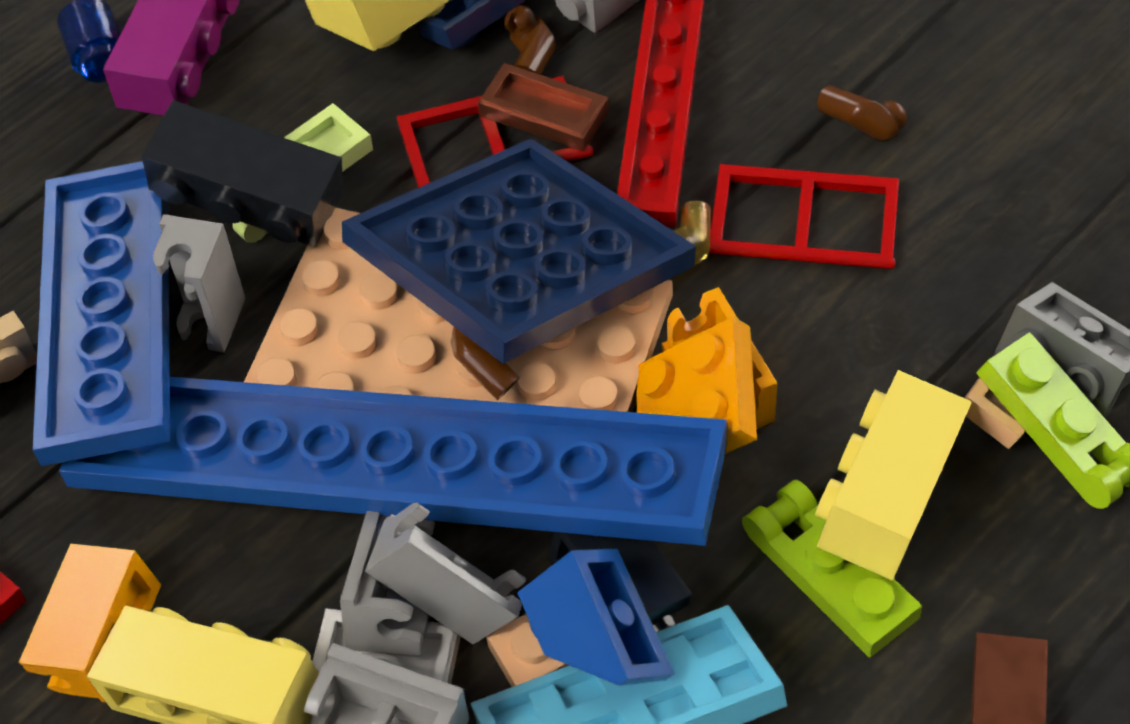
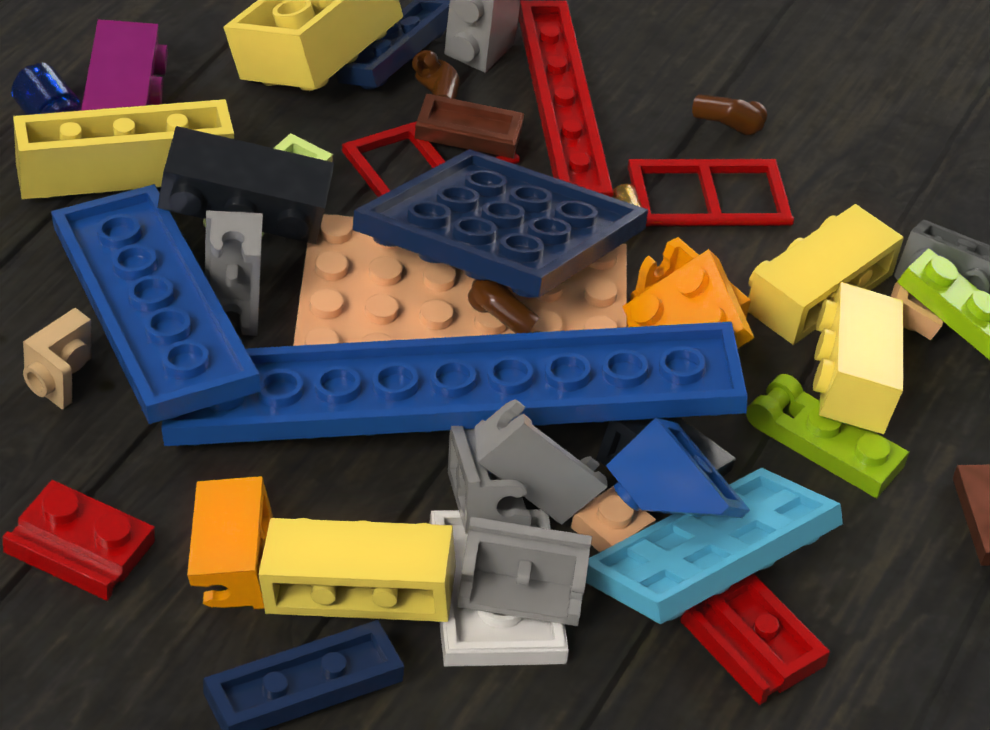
camera: 25 degrees left, 10 degrees down
none -> light yellow brick [13,99,234,199]
none -> light yellow brick [748,204,904,345]

